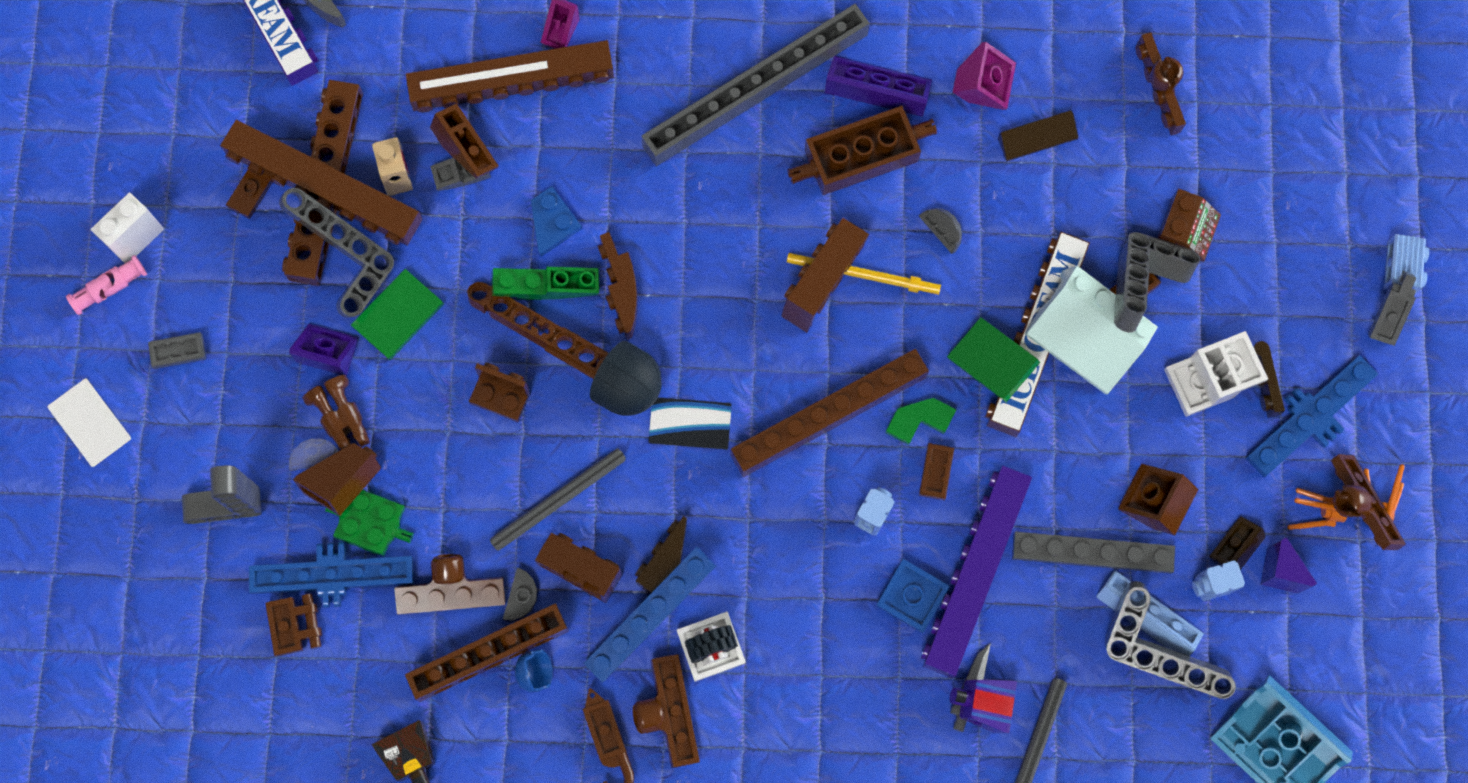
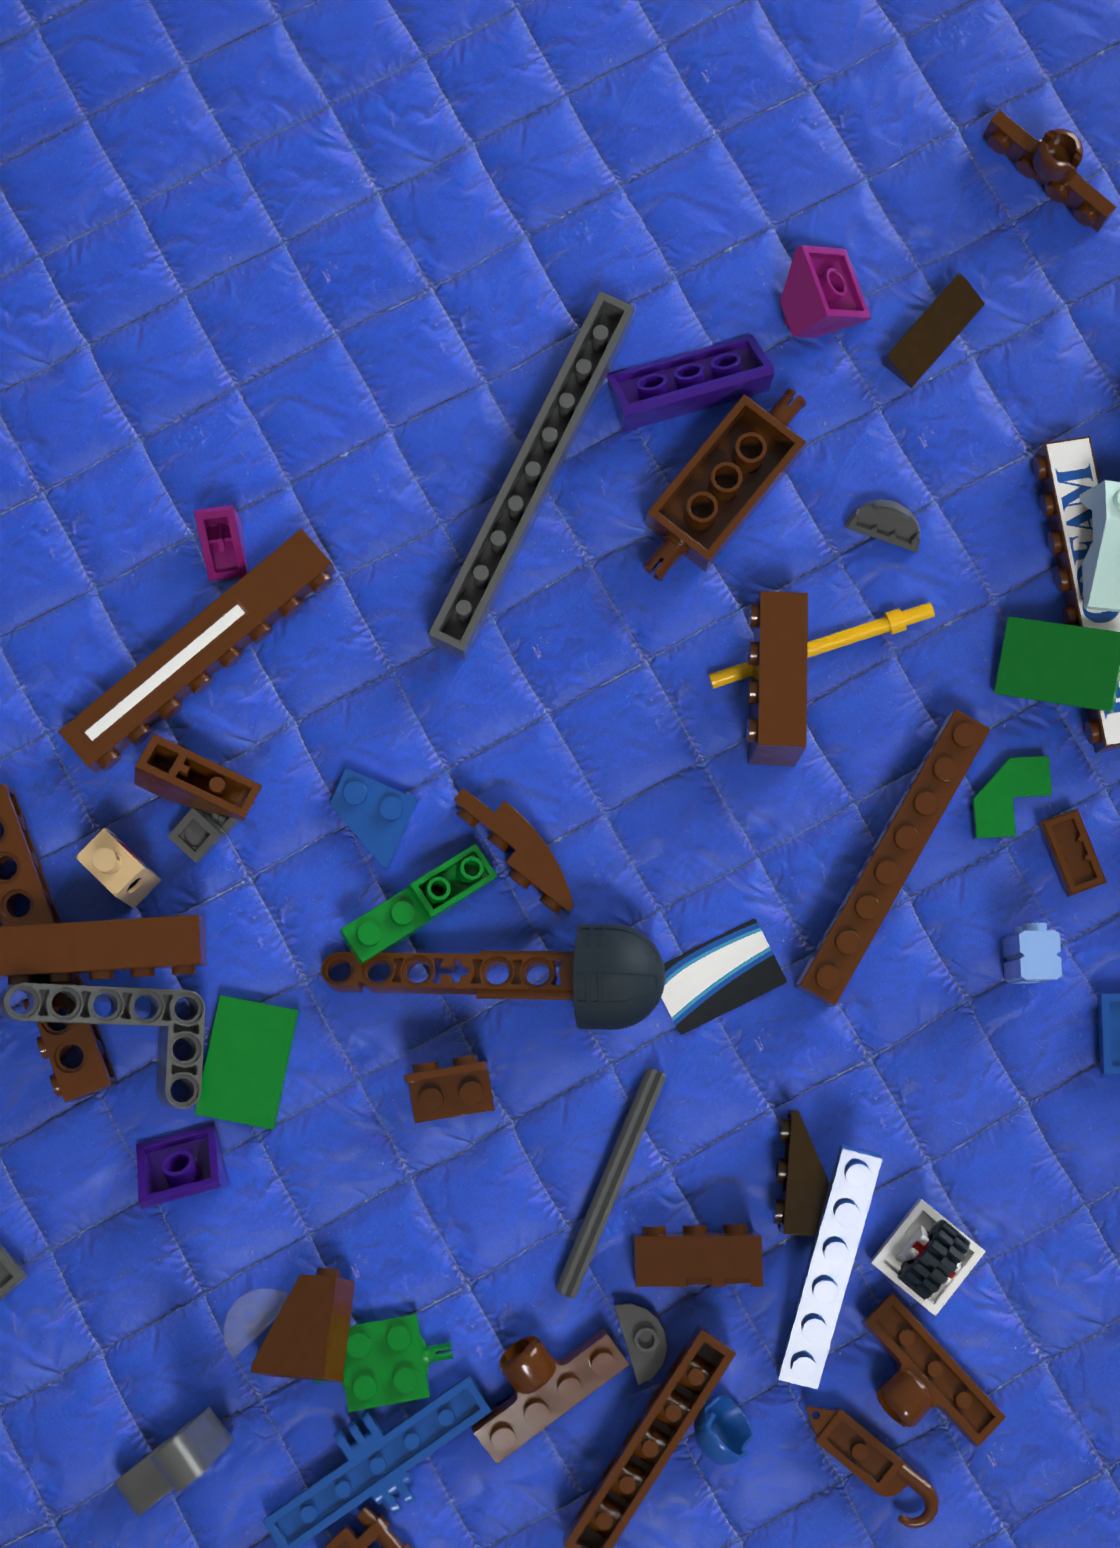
camera: 30 degrees left, 5 degrees up
reddish brown piece [302,375,370,450] -> none

